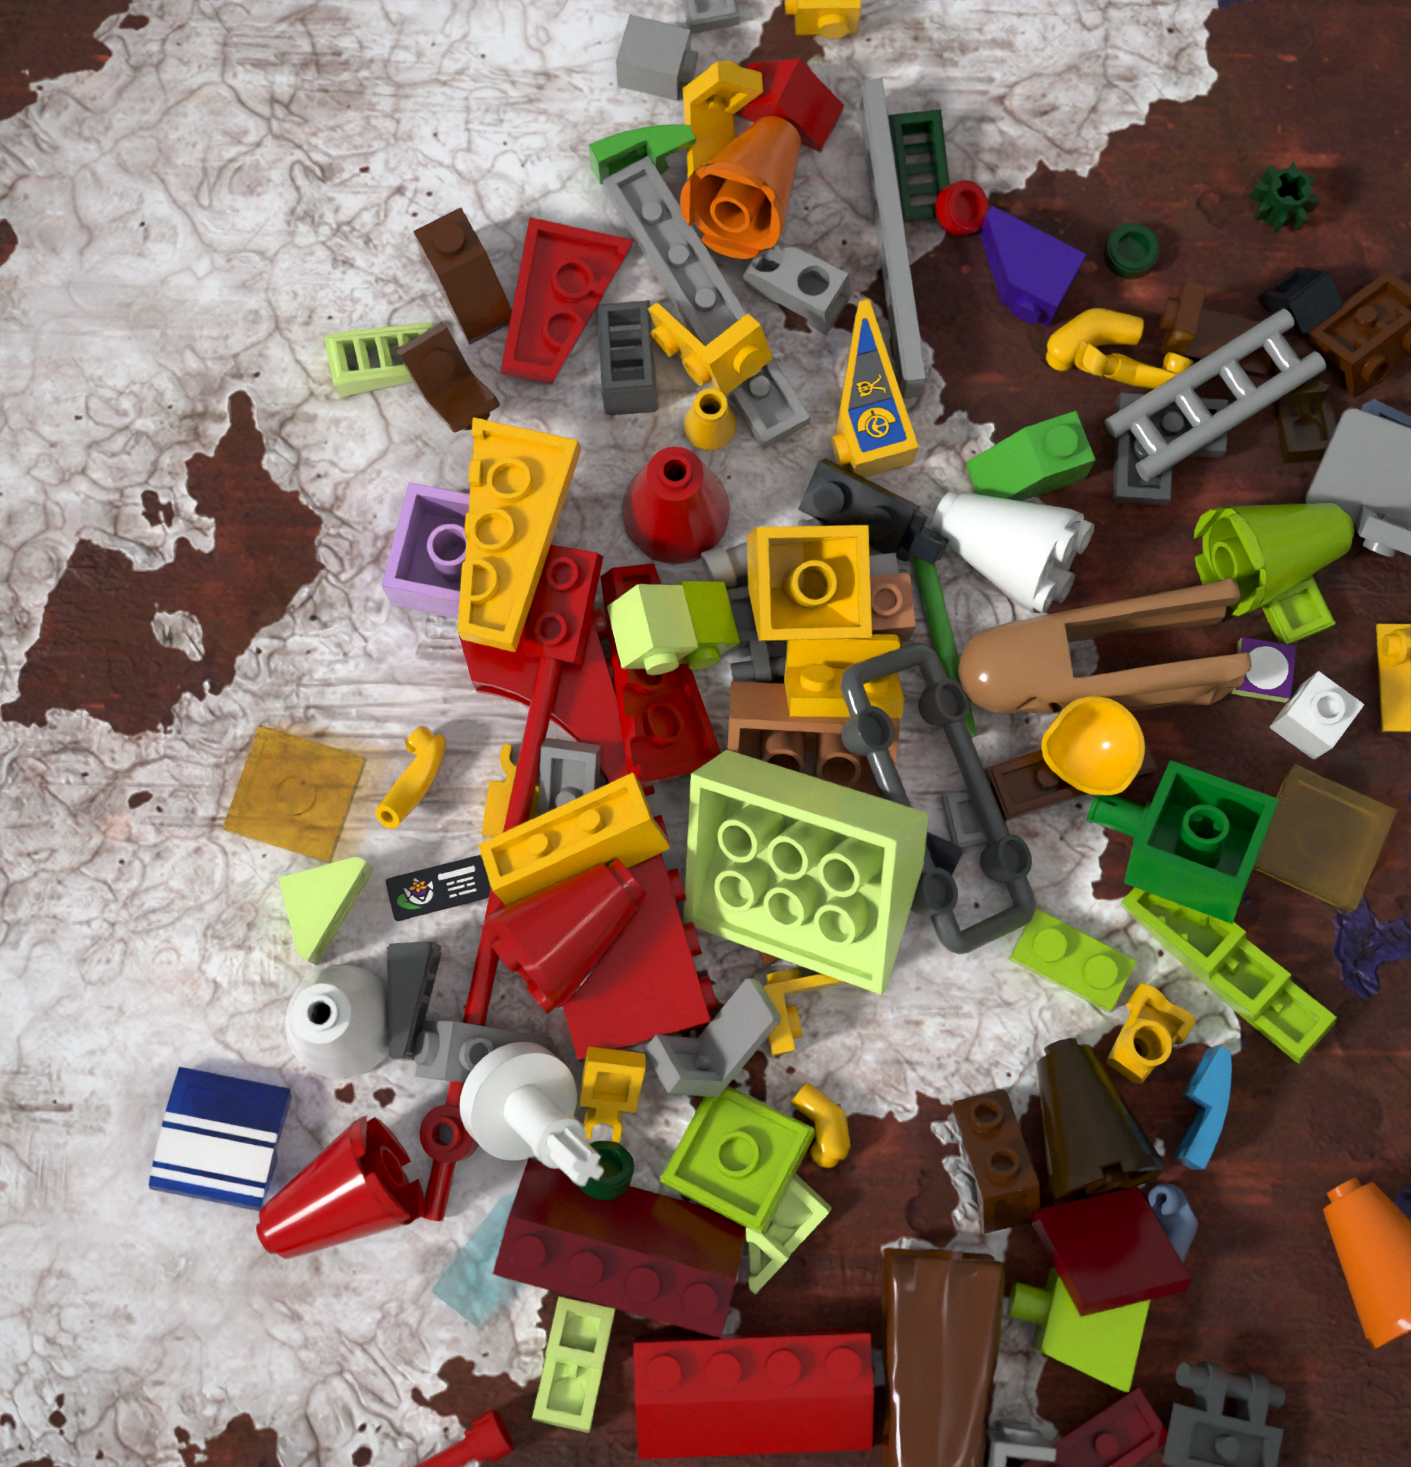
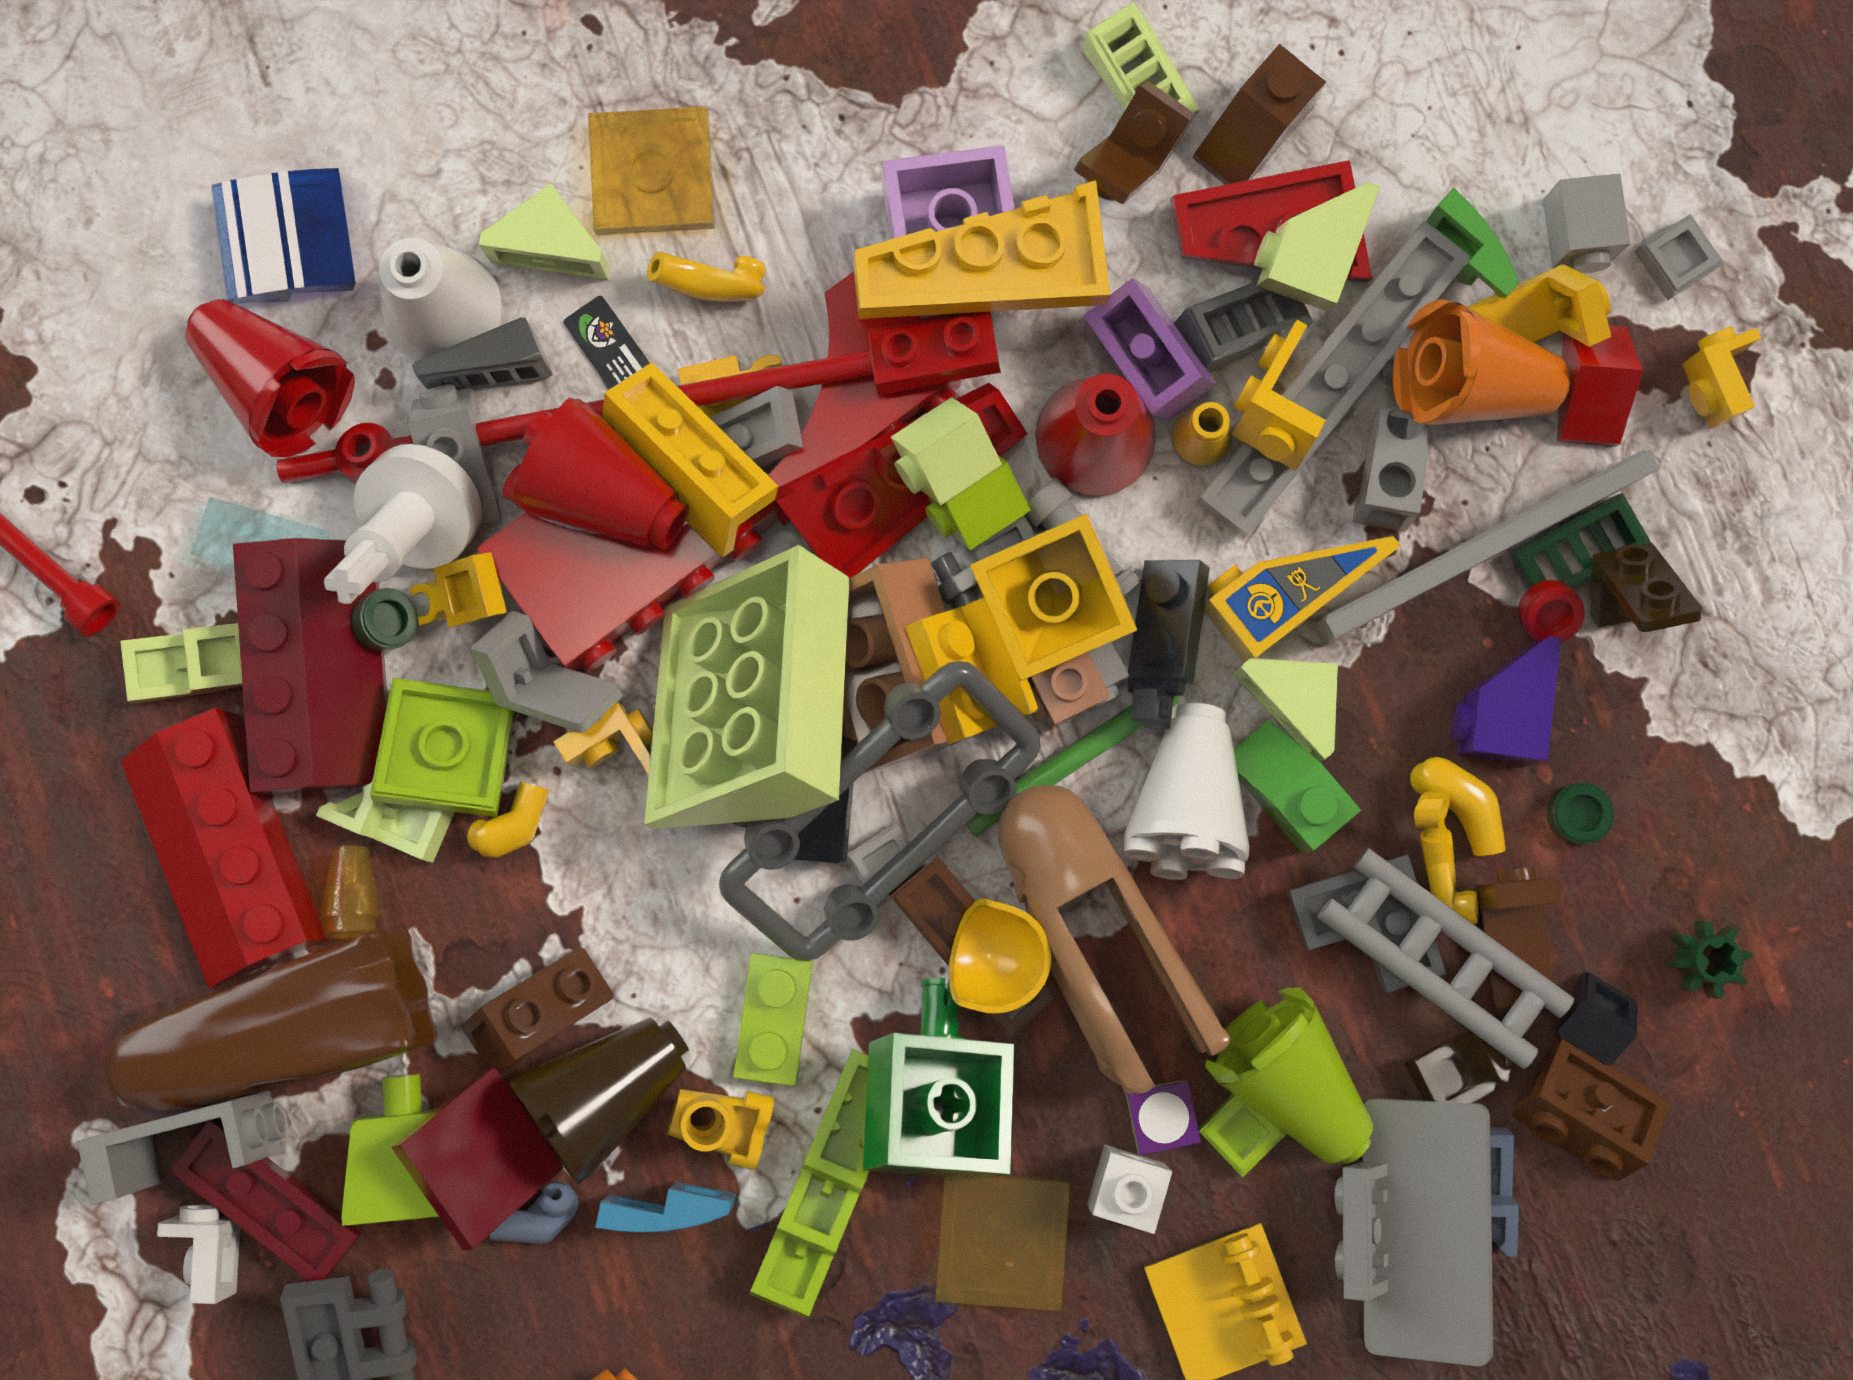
camera: 70 degrees right, 5 degrees up
none -> clear yellow cone [319,846,383,940]
none -> medium lavender brick [1084,278,1217,421]
none -> yellowish green slope [1232,658,1338,761]
none -> yellowish green slope [1254,182,1380,311]
none -> dark brown bracket [1590,542,1702,632]

